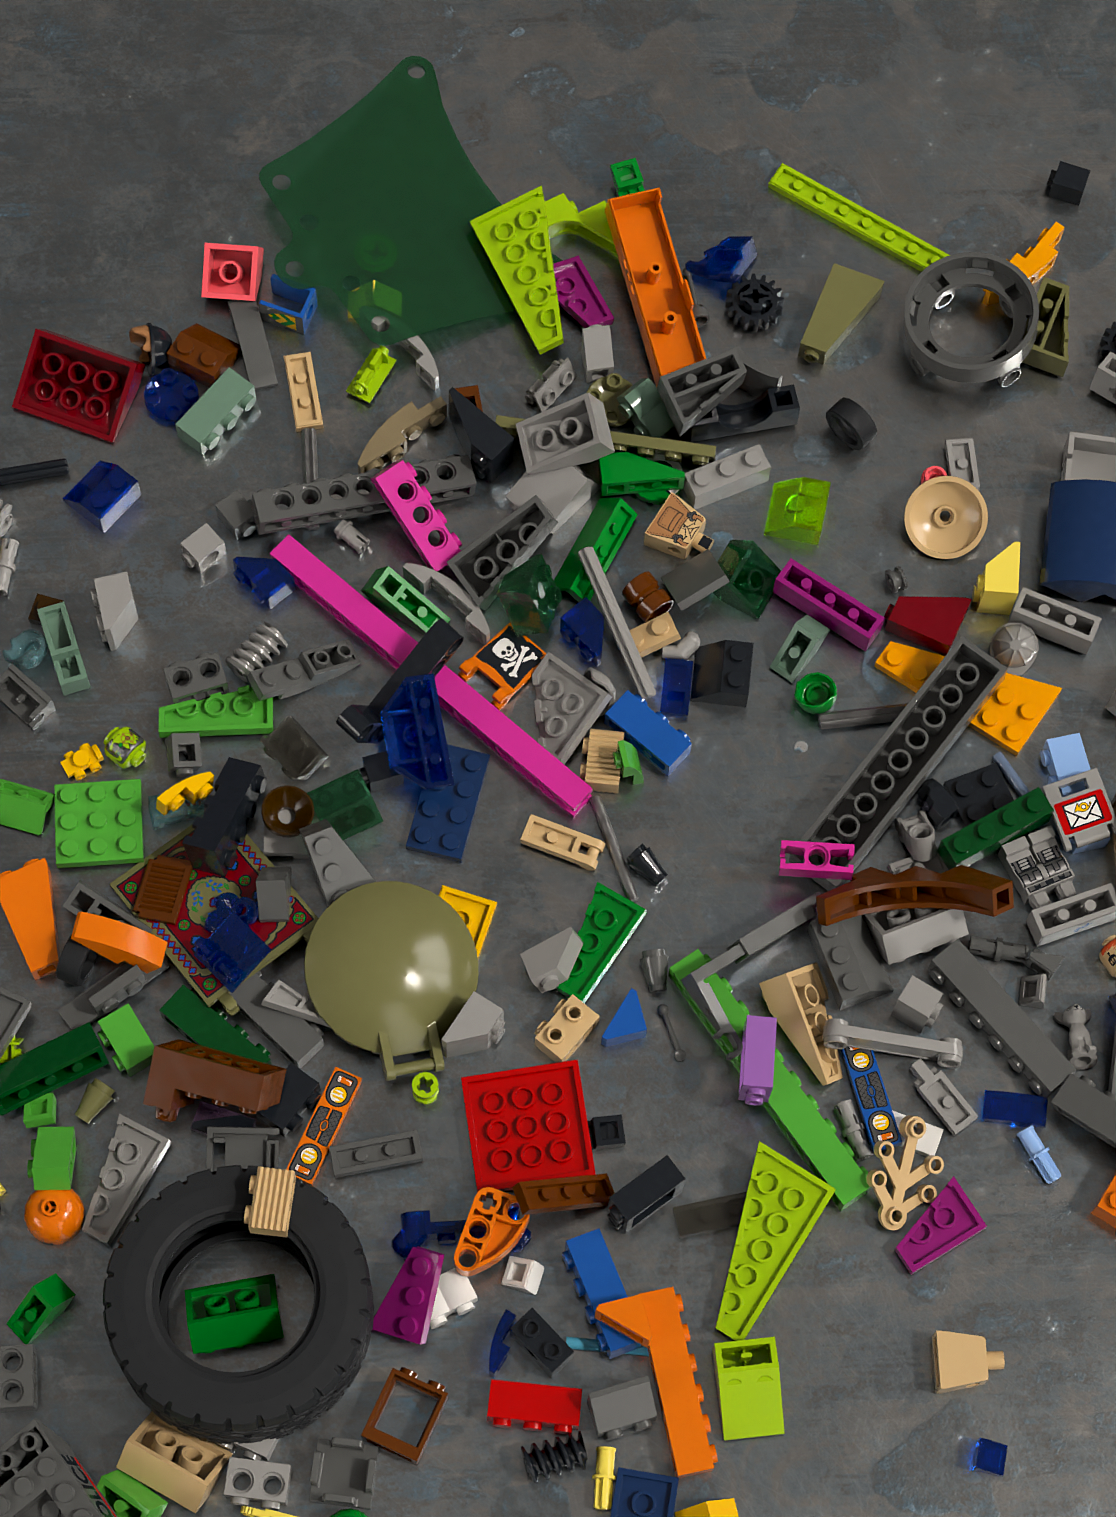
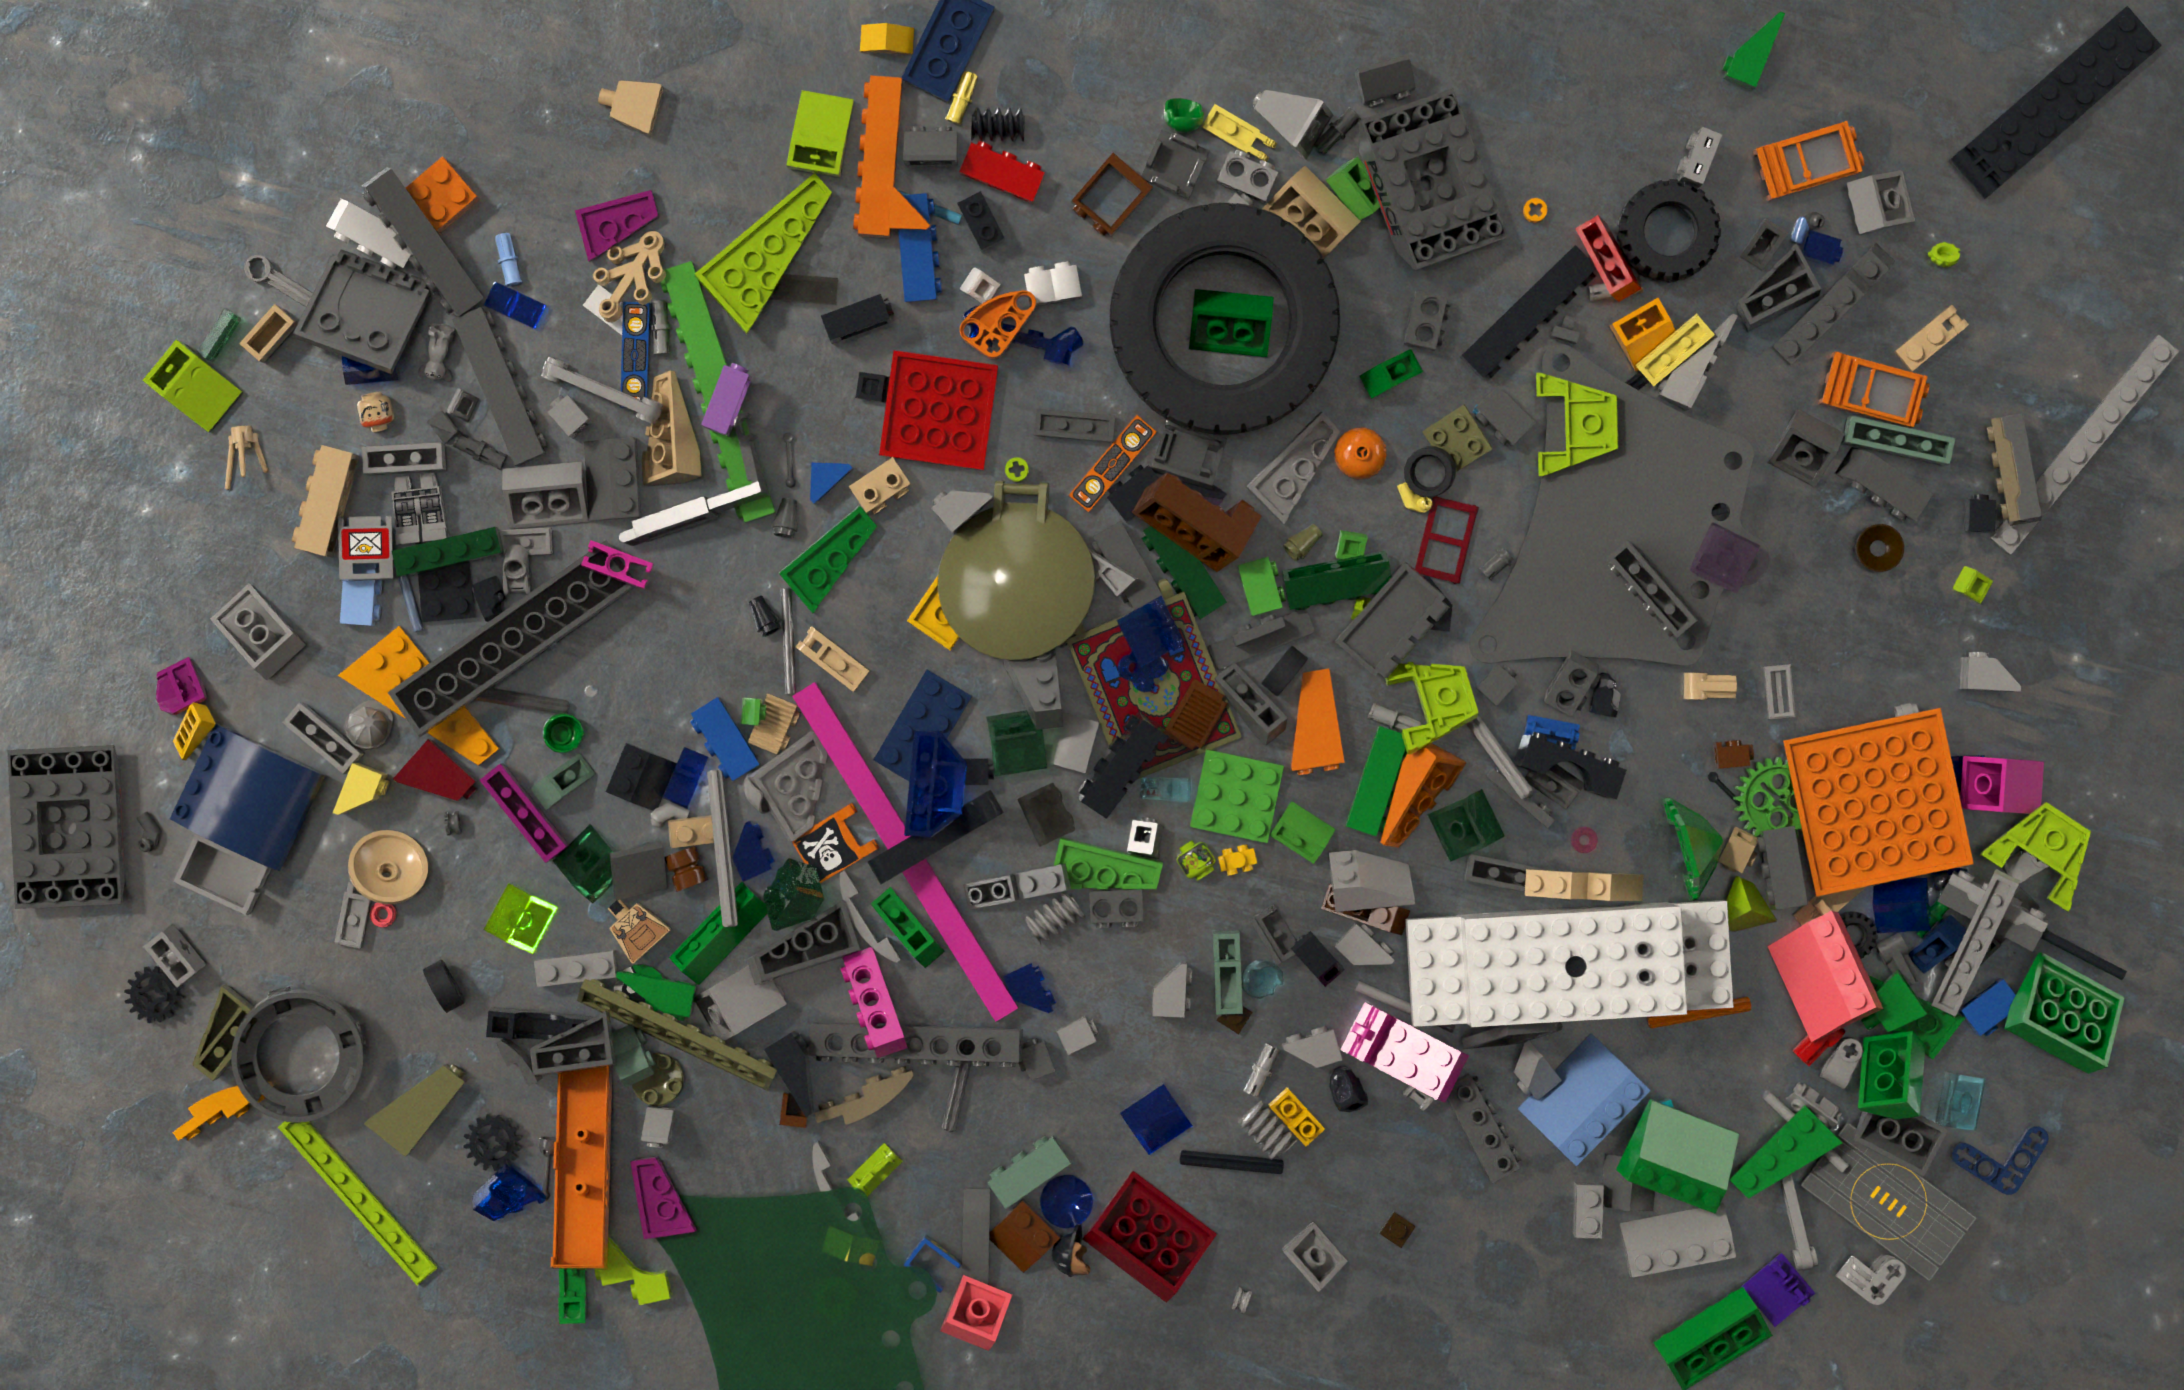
camera: 160 degrees left, 20 degrees up
bright green brick [27,1126,77,1190] -> none
orange slope [71,911,167,973] -> none
yellow slope [156,772,214,816] -> none
tan brick [244,1166,296,1238] -> none
dark grey slope [256,867,292,923] -> none
dark brown piece [261,785,314,838] -> none
tan tile [284,352,324,432] -> none
light grey pin [334,520,370,554] -> none
magenta wing [372,1246,445,1345] -> none
lime wing [470,185,564,355] -> none
clear blue slope [489,1309,516,1378] -> none
reddish brown plate [512,1173,615,1215] -> none
light grey slope [516,393,615,475] -> none
light grey slope [520,927,583,993] -> none
light grey hinge [525,358,577,412] -> none
reddish brown arch [816,865,1014,926] -> none
light grey hinge [909,1058,978,1136] -> none
clear blue slope [973,1438,1008,1477] -> none
black brick [1047,161,1091,206] -> none

